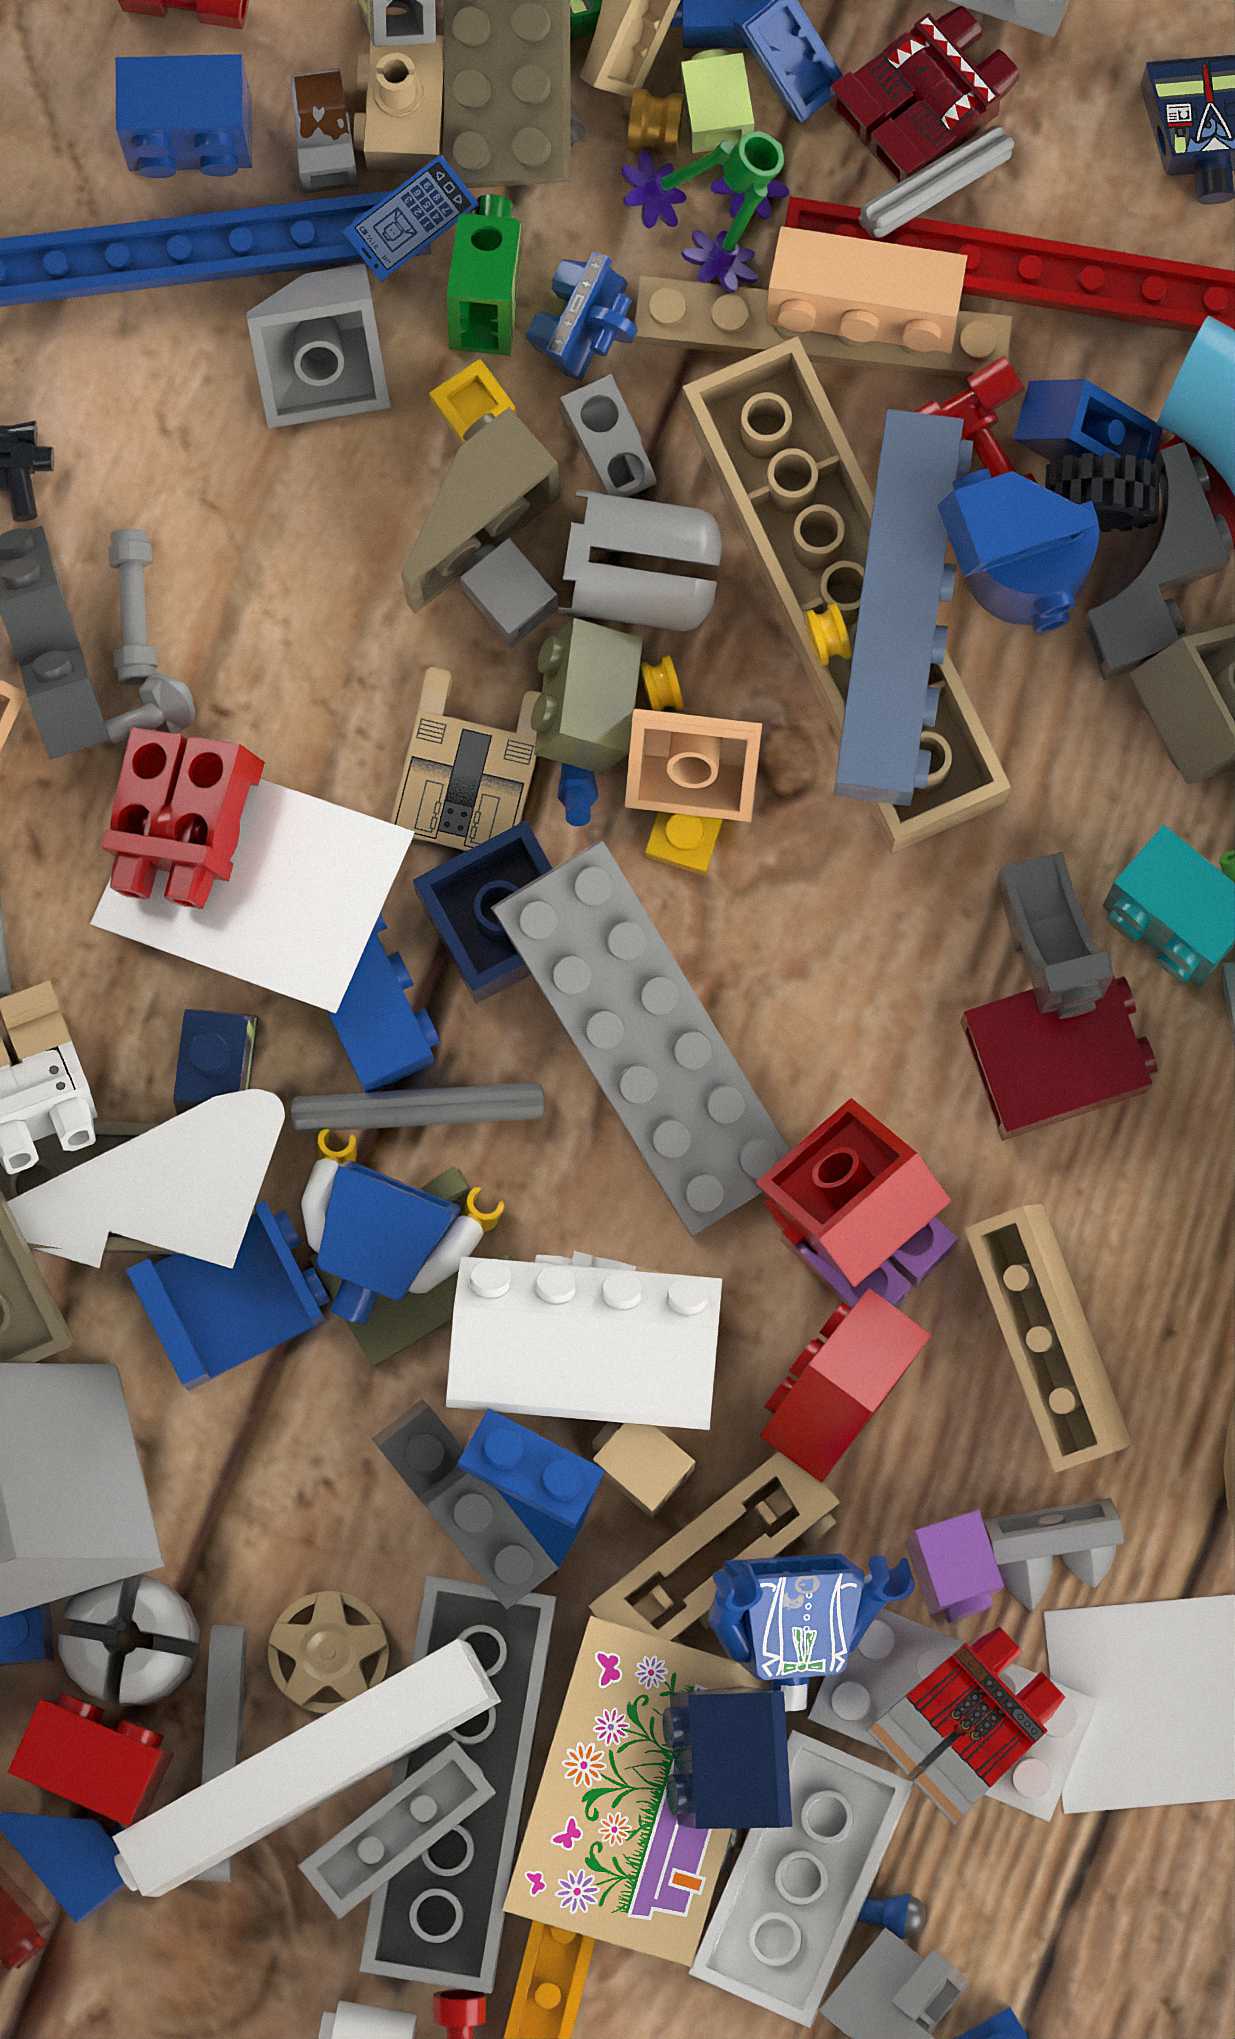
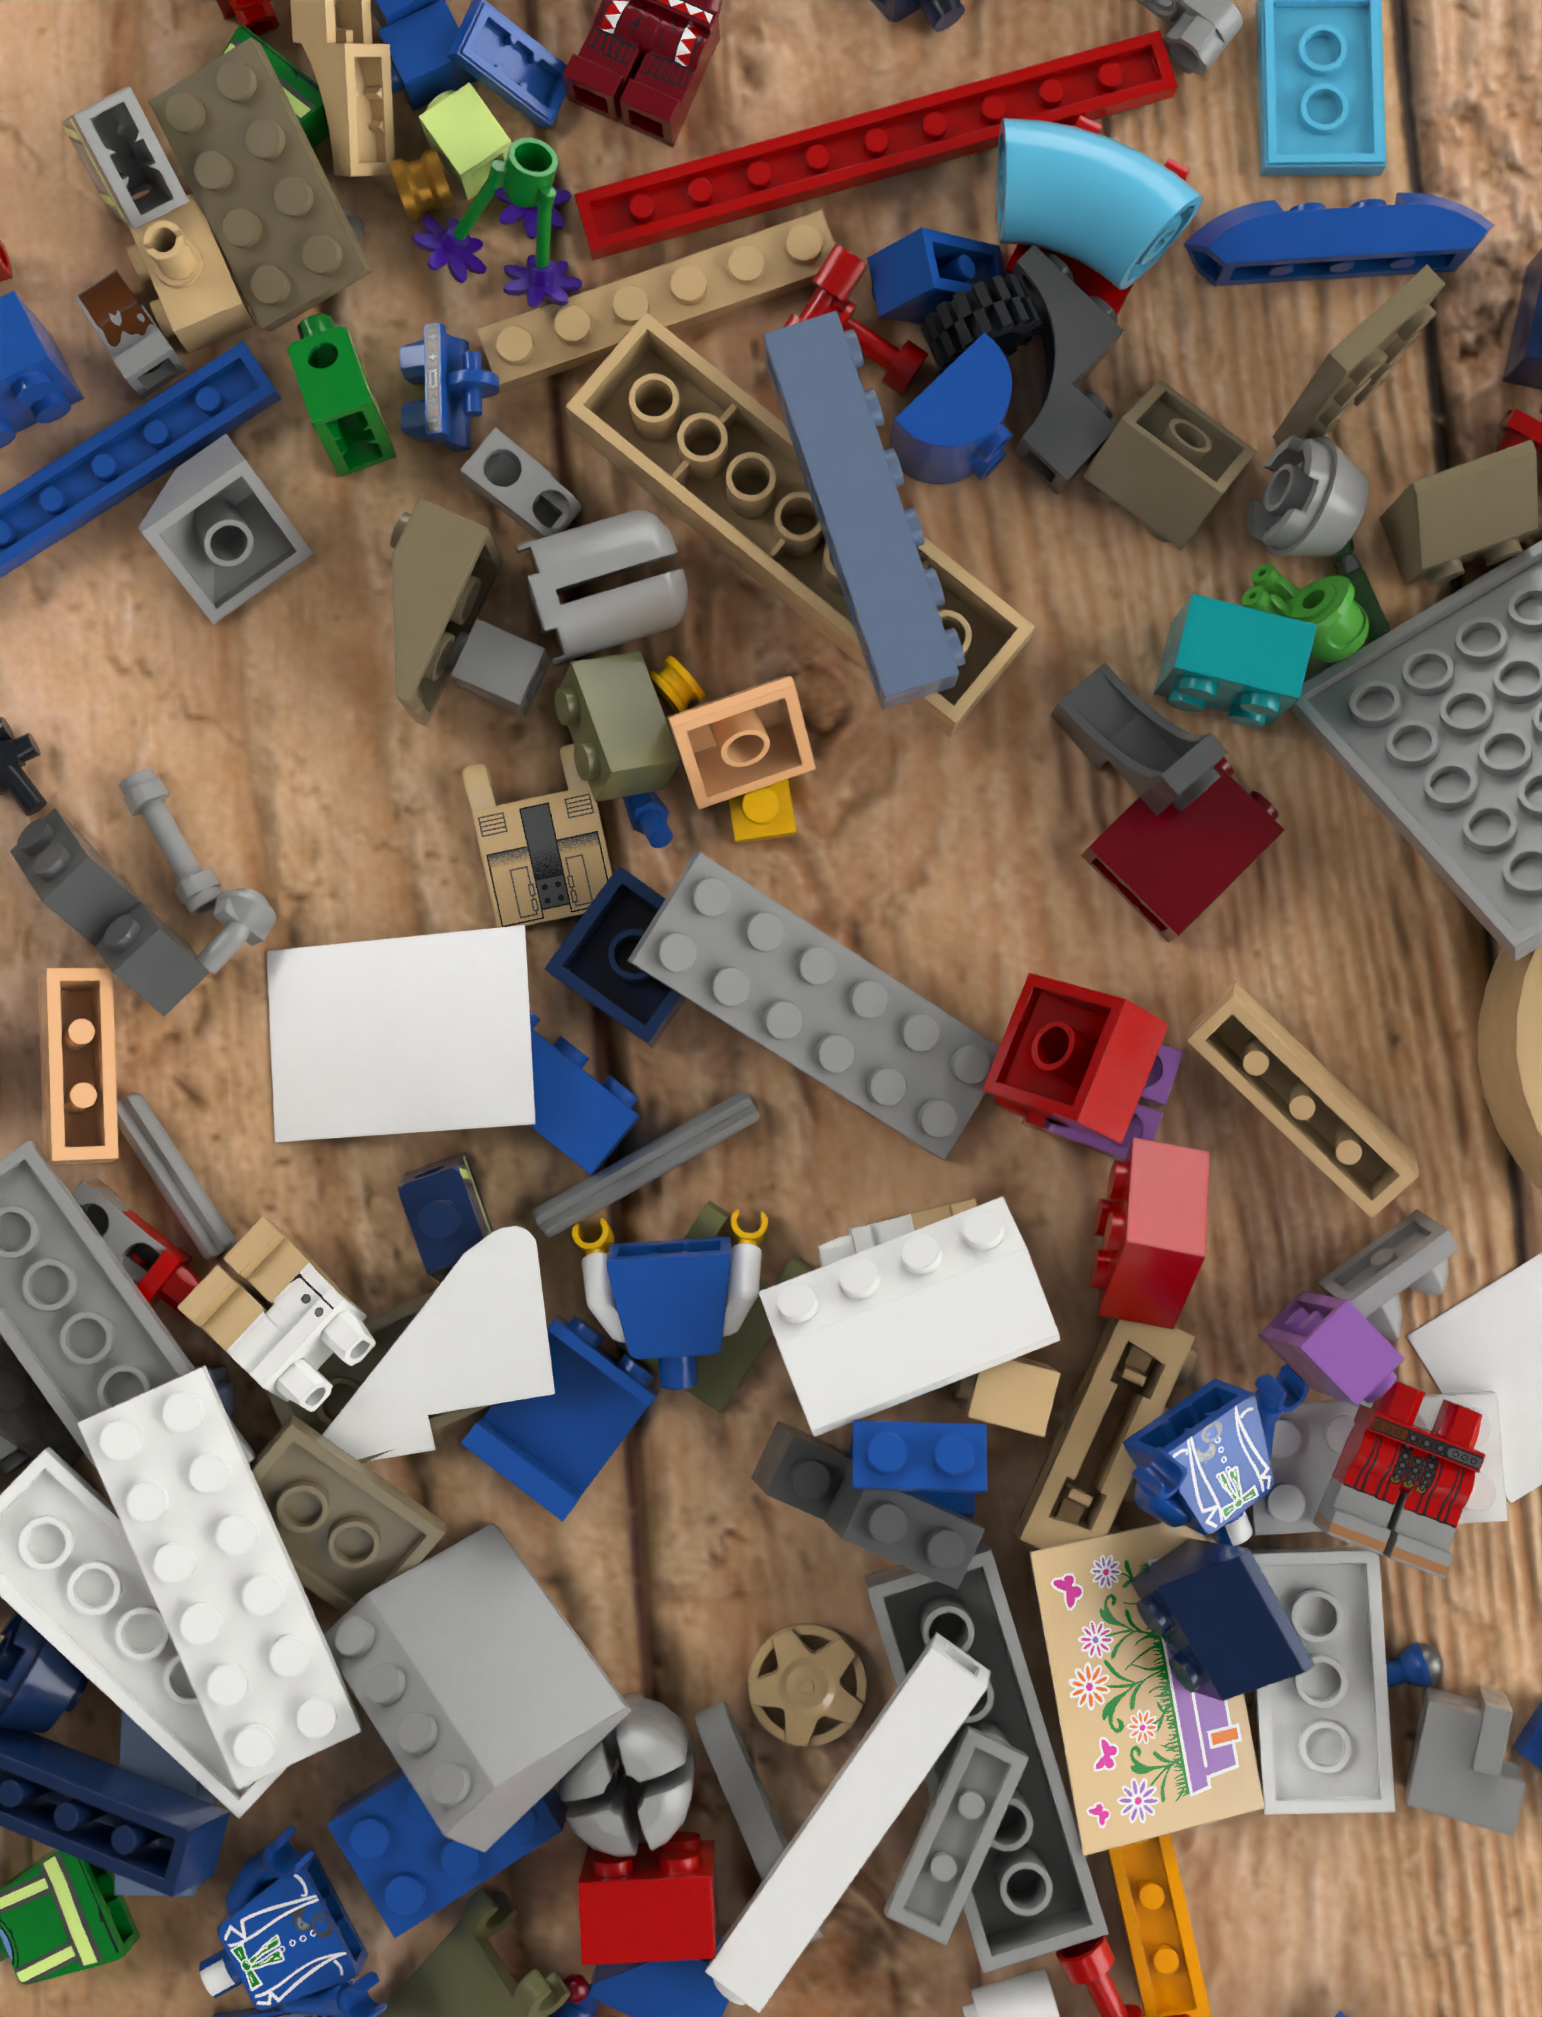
camera: 30 degrees left, 5 degrees up
red hips [101,727,265,909] -> none
tile [342,154,479,282] -> none
yellow plate [429,358,517,444] -> none
light nougat brick [766,226,968,353] -> none
yellow bush [804,602,852,667] -> none
light grey axle [858,126,1014,238] -> none
blue slope [937,469,1098,577] -> none

